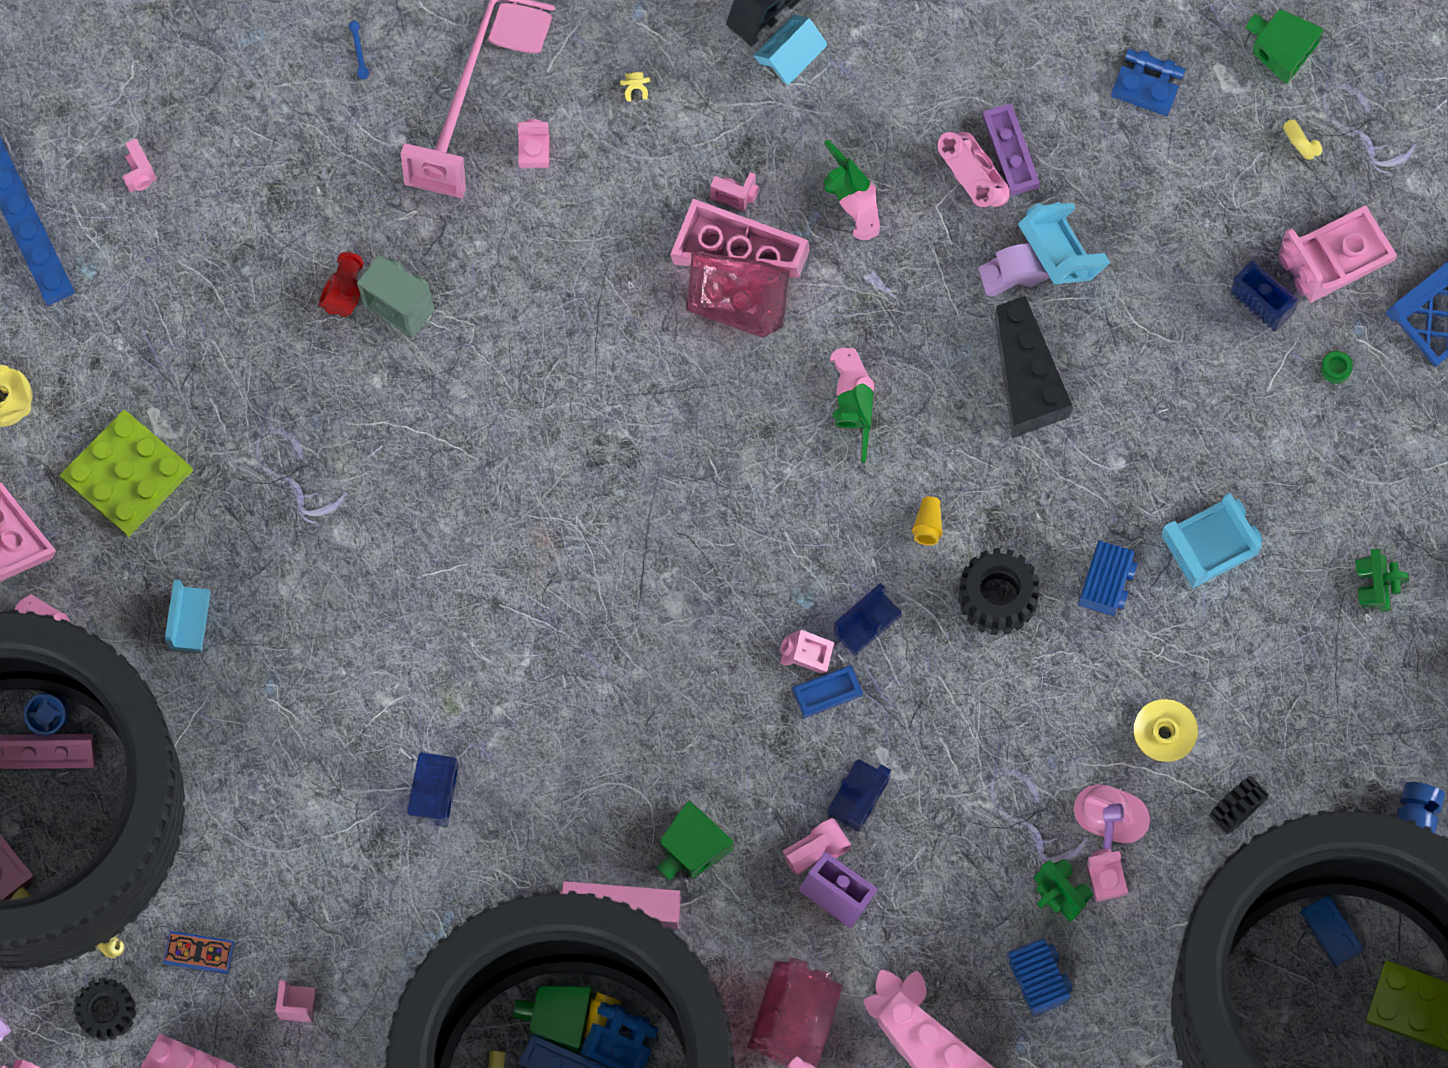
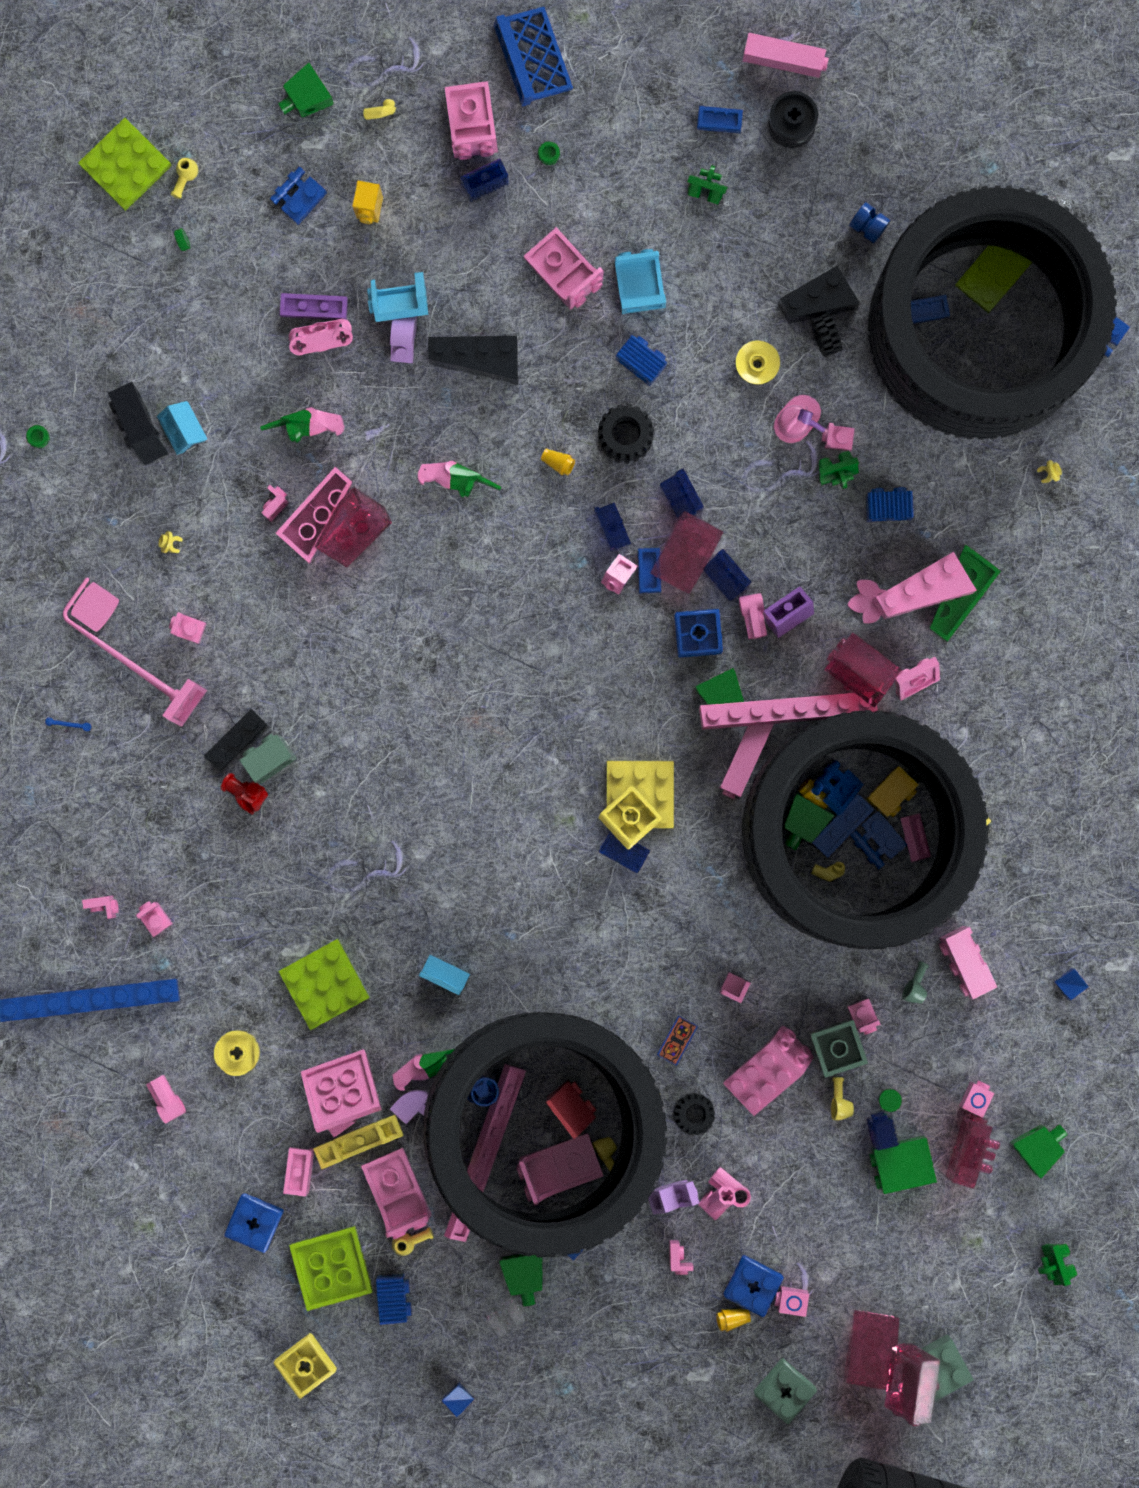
camera: 65 degrees left, 15 degrees up
none -> bright pink bracket [136,901,173,937]
none -> black plate [204,709,268,772]
none -> yellow brick [352,180,383,224]
none -> bright pink bracket [523,227,604,310]
none -> coral slope [546,1080,596,1139]
none -> light yellow brick [599,786,662,849]
none -> light yellow plate [607,761,674,828]
none -> clear pink slope [650,511,723,594]
none -> clear blue panel [660,468,704,522]
none -> blue brick [674,609,723,658]
none -> bright pink plate [699,691,878,730]
none -> black wedge [778,266,860,324]

